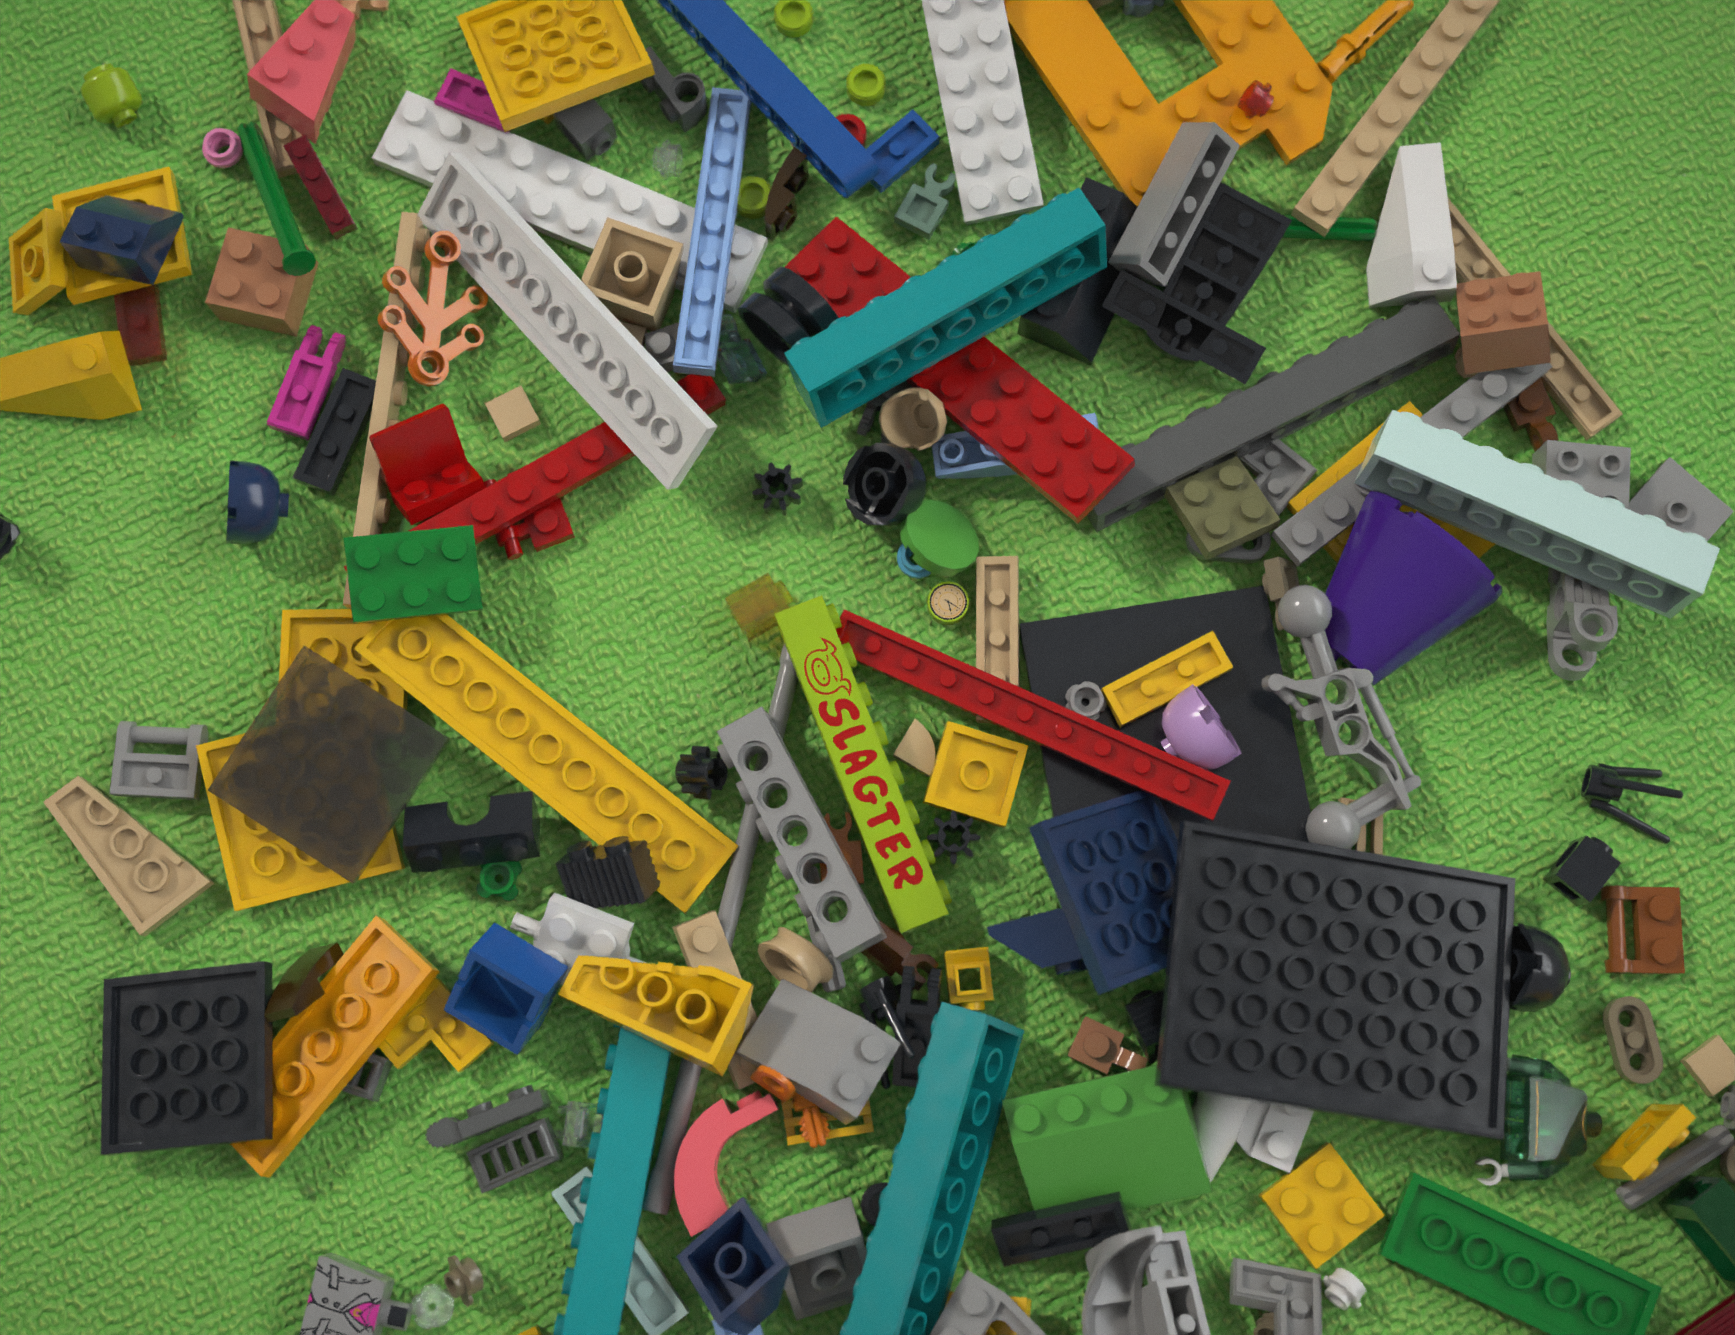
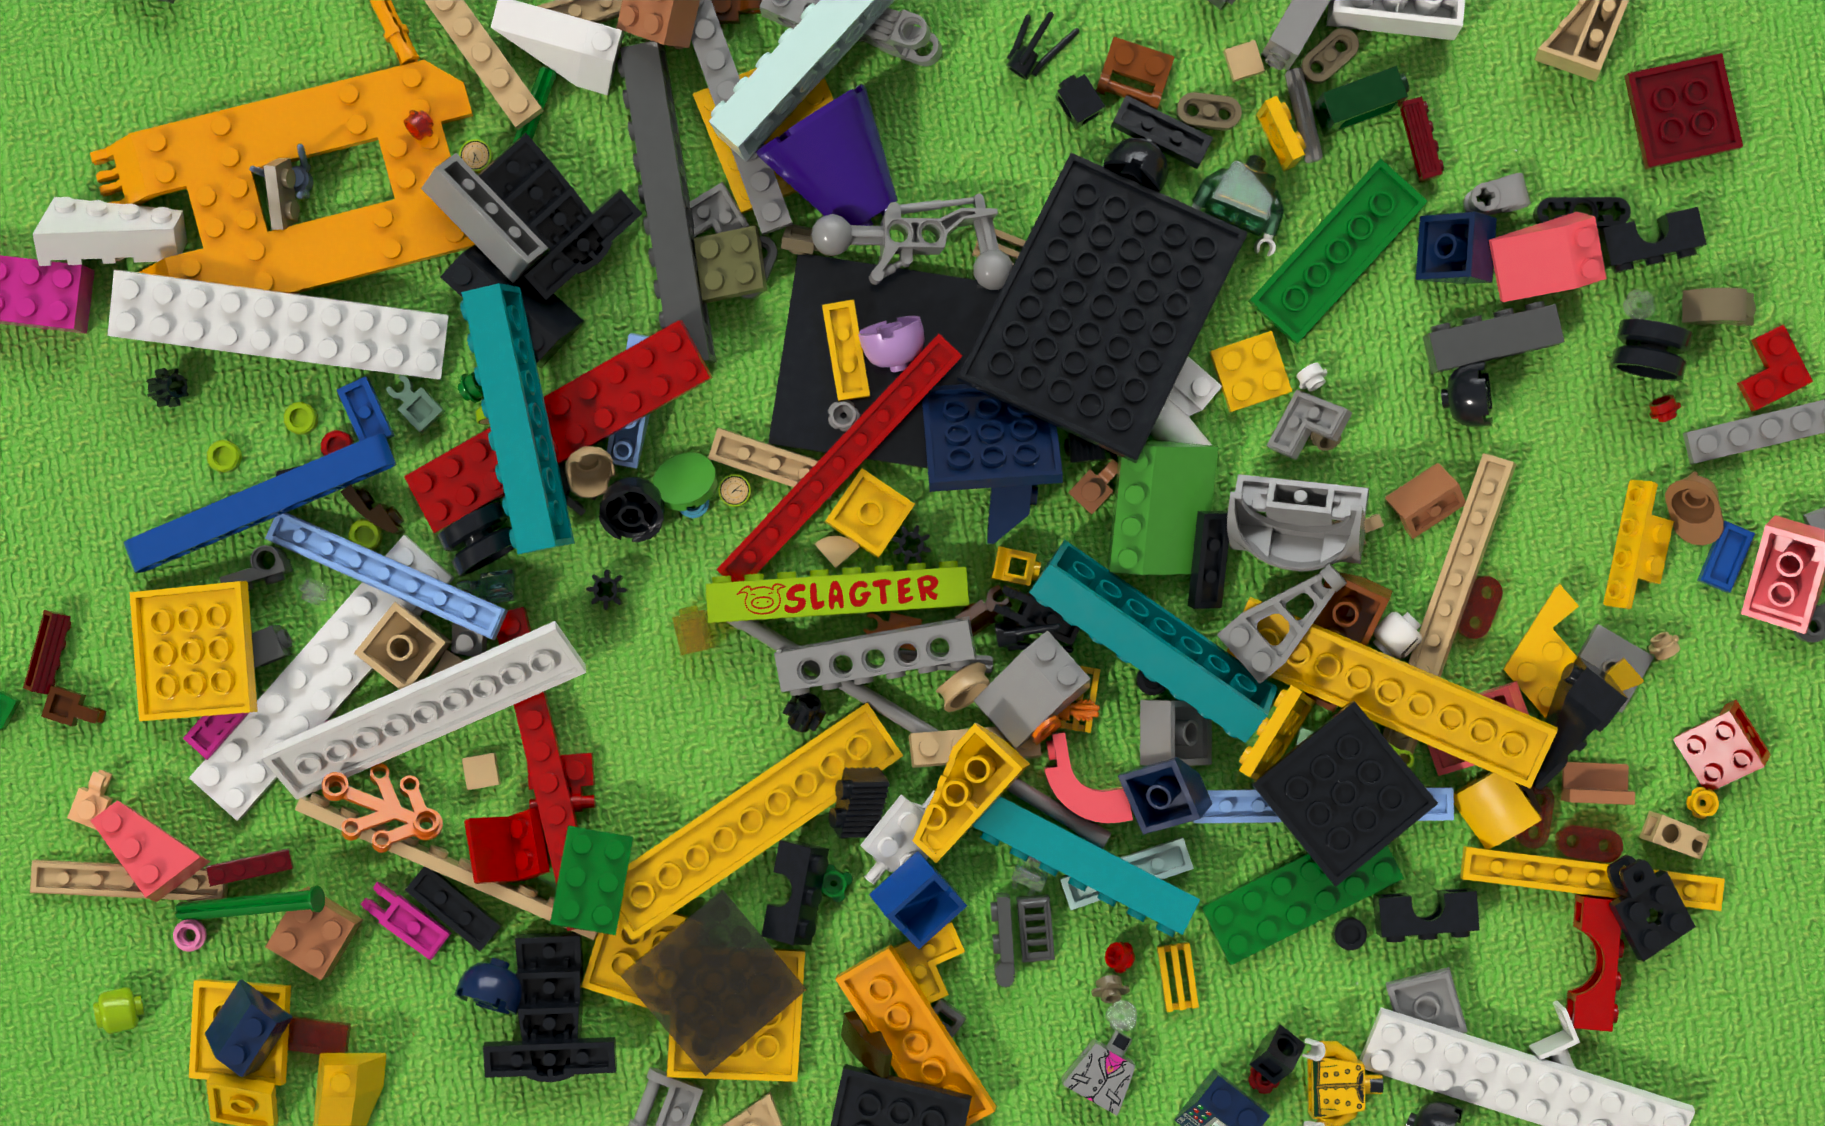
camera: 70 degrees left, 10 degrees up
none -> tile [459,139,493,173]
none -> black slope [483,932,617,1082]
none -> red plate [1105,942,1135,974]
none -> black plate [1111,95,1213,169]

